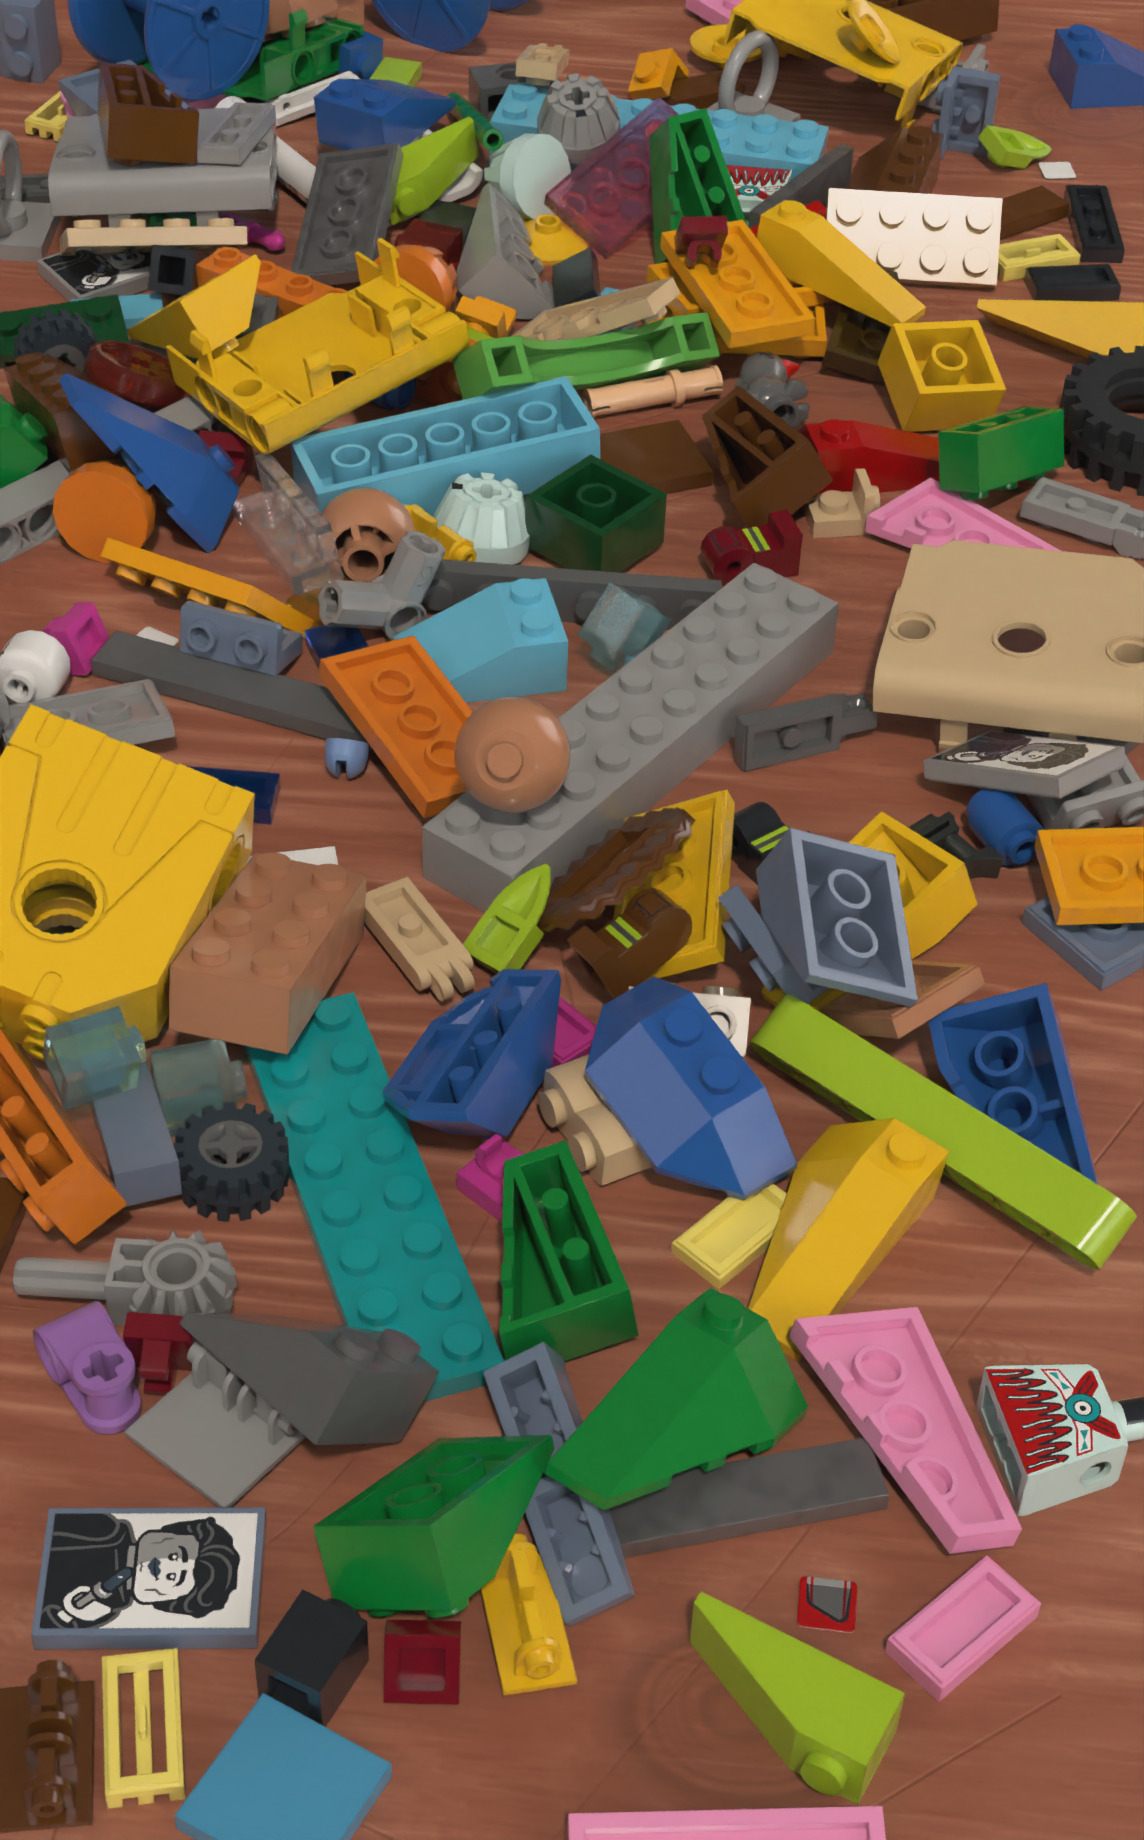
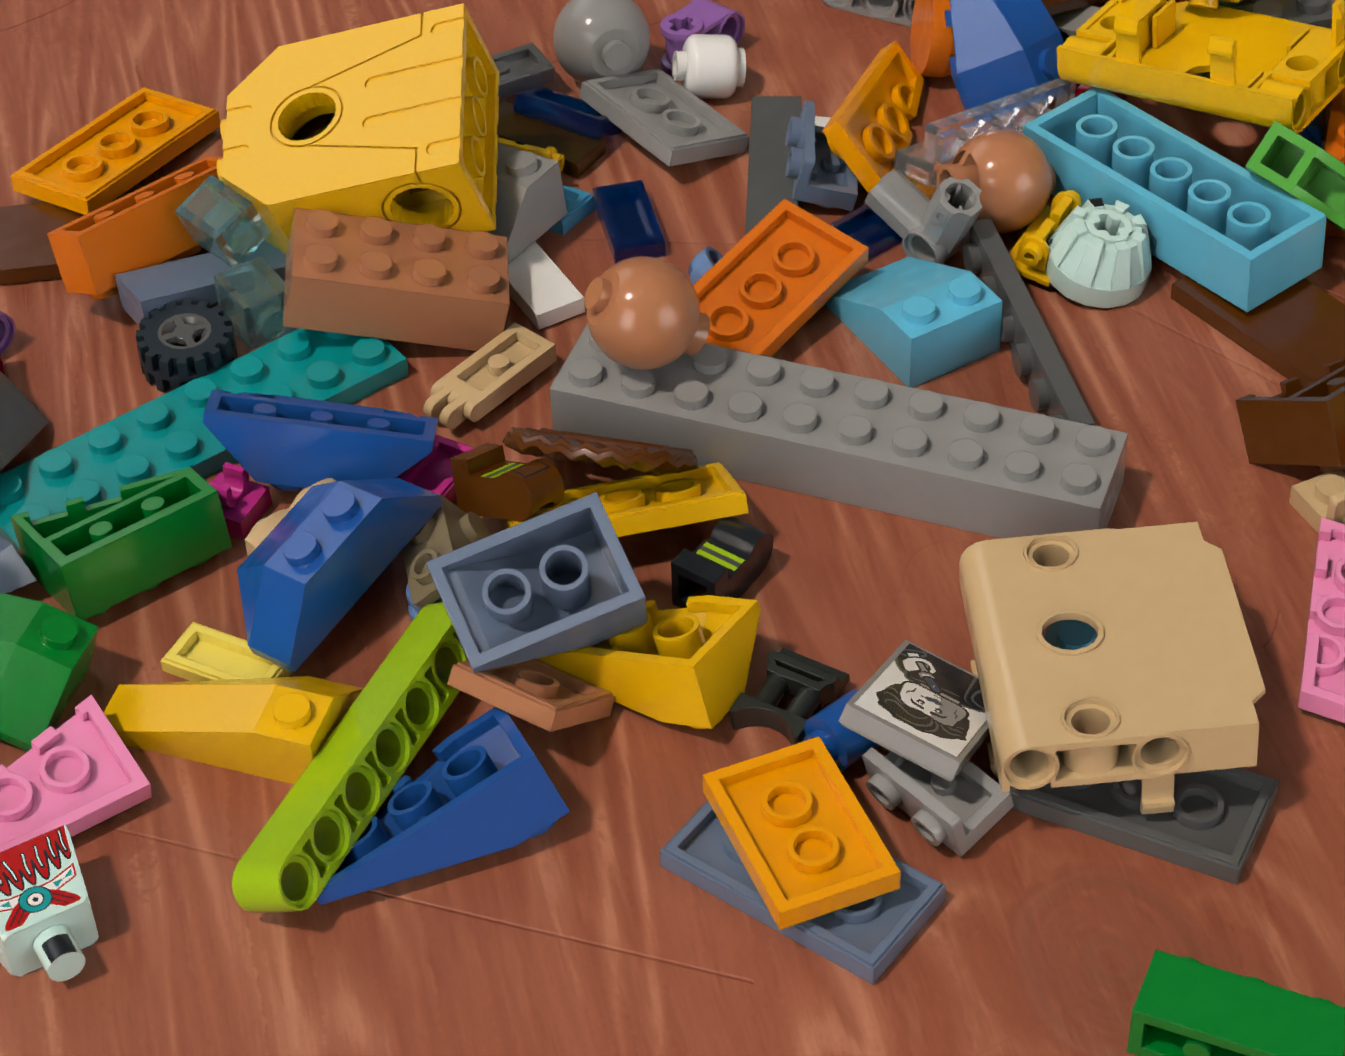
camera: 75 degrees right, 0 degrees up
light grey gear [13,1228,237,1326] -> none
dark pink tile [42,602,110,676] -> none
lime plate [463,864,551,974] -> none
dark green brick [525,454,667,573] -> none
clear light blue brick [577,582,672,671] -> none
dark red leg [700,509,803,585] -> none
dark grey hinge [734,693,878,771] -> none

